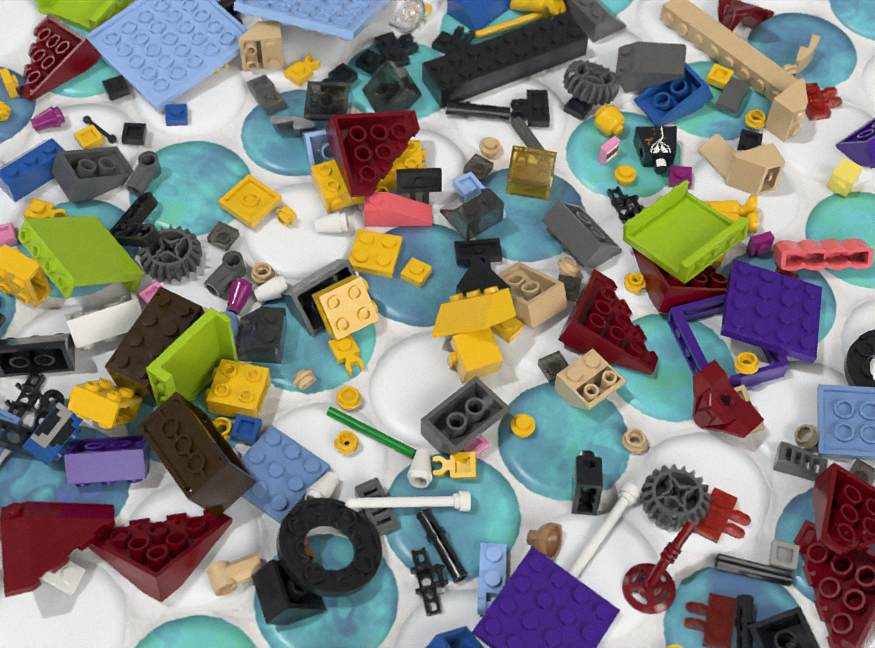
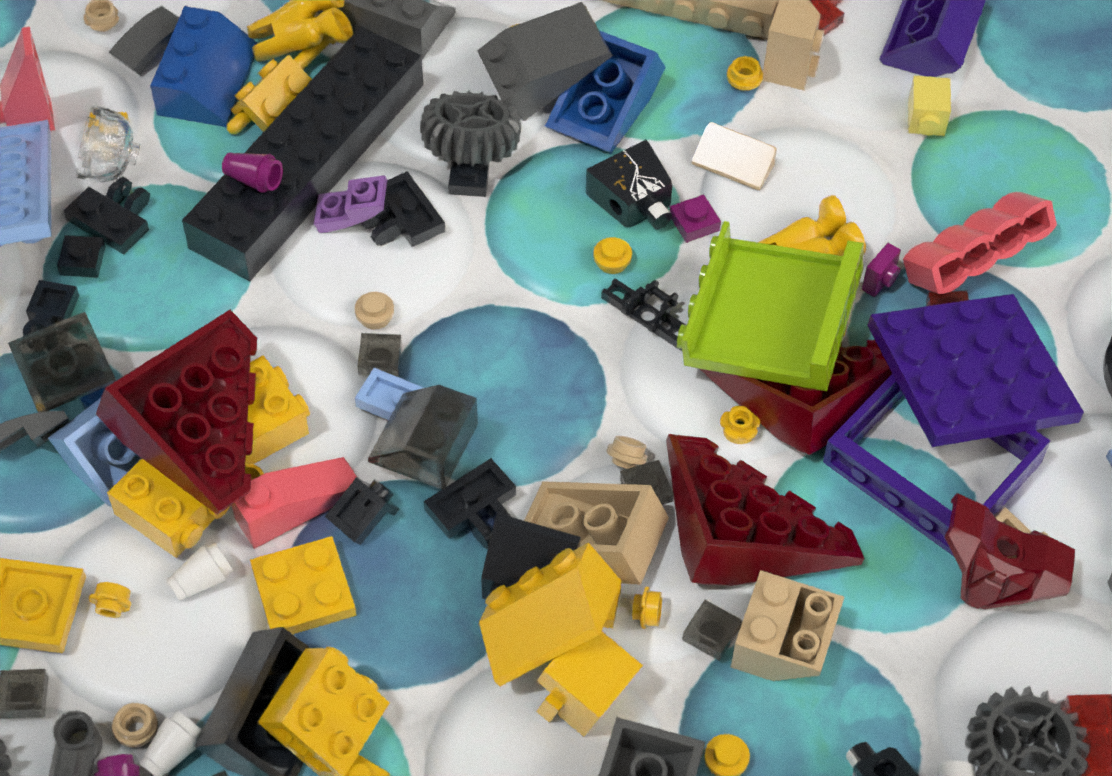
camera: 30 degrees left, 0 degrees up
clear smoke slope [362,60,422,112] -> none
black hinge [396,168,442,205] -> none
yellow plate [401,257,432,288] -> none
black hinge [432,25,476,55] -> none
black pin [446,101,510,121] -> none
clear yellow slope [506,145,557,201] -> none
dark grey axle [511,116,551,167] -> none
dark grey slope [542,200,622,268] -> none
yellow head [594,105,626,137] -> none
bright pink tile [598,136,620,166] -> none
tan plate [622,428,647,453] -> none
yellow plate [705,64,734,89] -> none
dark grey slope [715,77,751,114] -> none
tan slope [725,143,786,196] -> none
yellow plate [734,352,759,374] -> none
black plate [737,129,763,151] -> none
none -> magenta cone [222,152,283,192]
none -> yellow bracket [230,55,312,132]
none -> medium lavender slope [314,175,387,233]
none -> black bracket [325,477,400,545]
none -> yellow plate [632,586,662,629]

